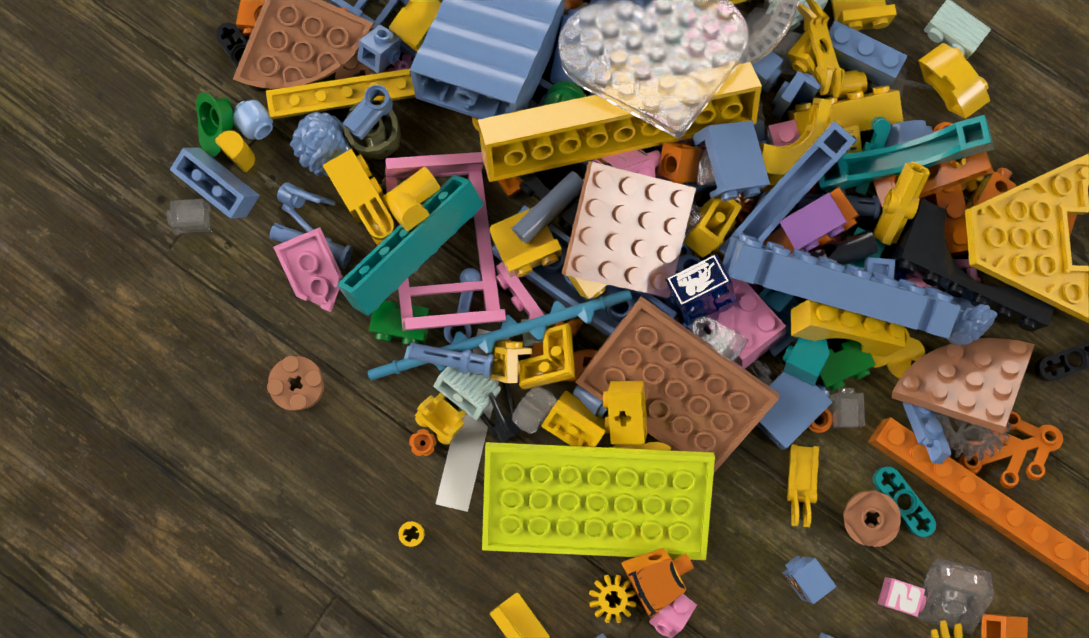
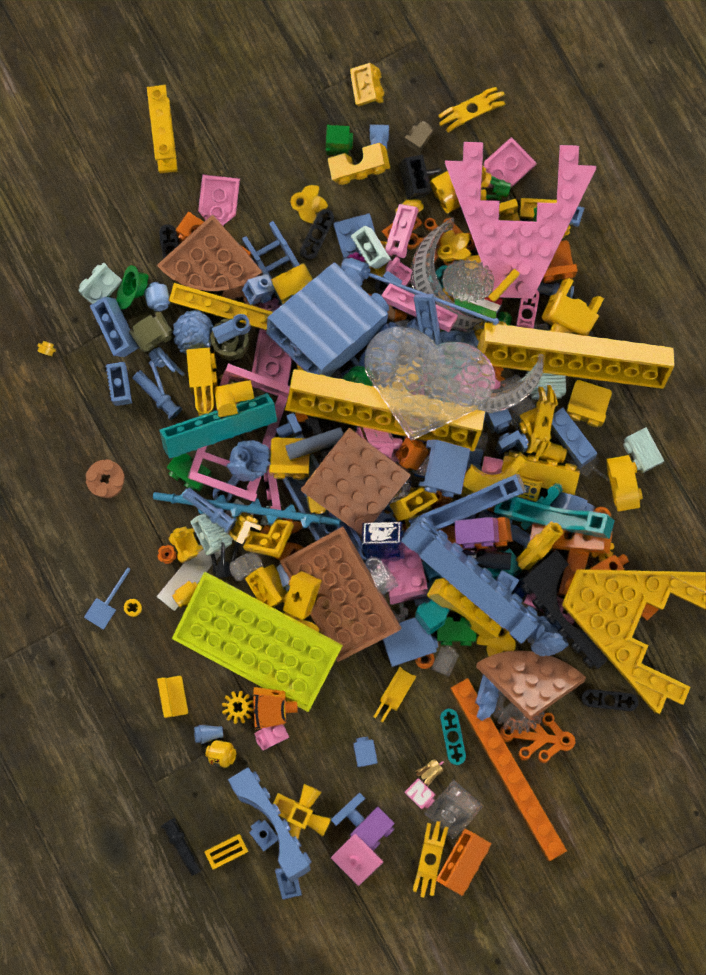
camera: 25 degrees right, 0 degrees up
clear brick [167,199,211,233] -> none
yellow brick [215,131,255,173] -> none
bright pink tile [273,227,343,312] -> none
nougat plate [843,490,901,547] -> none
none -> yellow plate [37,341,56,356]
none -> light aqua bracket [79,263,122,304]
none -> medium blue piece [84,568,130,630]
none -> medium blue brick [106,362,132,406]
none -> olive brick [129,312,174,353]
none -> yellow brick [172,581,197,608]
none -> medium blue hair [227,440,271,482]
none -> bright pink tile [252,328,293,385]
none -> medium blue tile [276,413,302,438]
none -> pearl gold piece [415,759,444,787]

